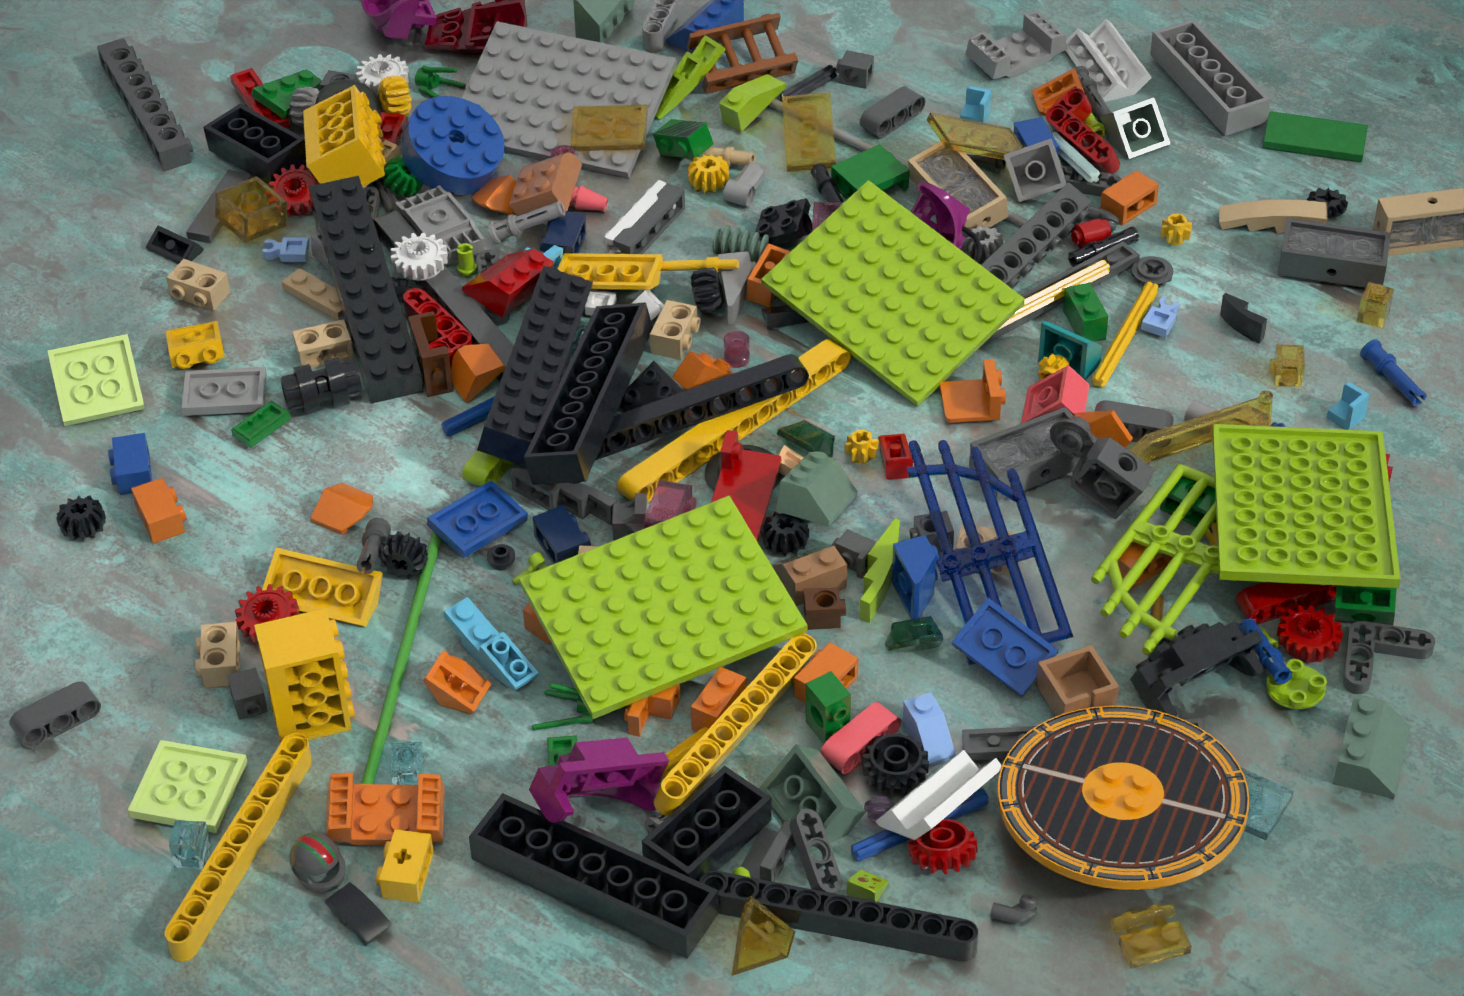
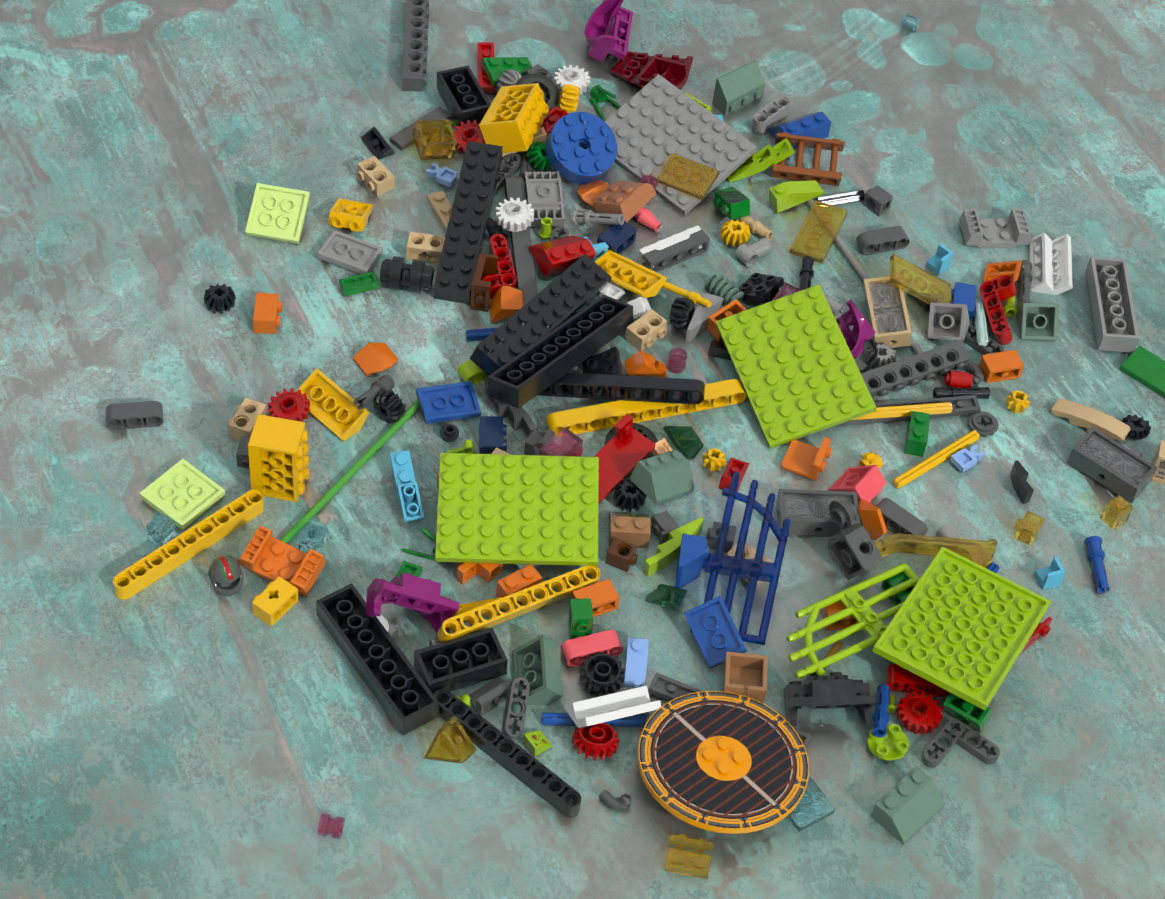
camera: 20 degrees right, 5 degrees up
blue brick [108,433,152,495] -> none
black slope [325,882,392,946] -> none
orange slope [423,651,491,714] -> none
green panel [831,144,910,199] -> none
clear purple plate [864,796,895,821] -> none
teal slope [1038,320,1102,381] -> none

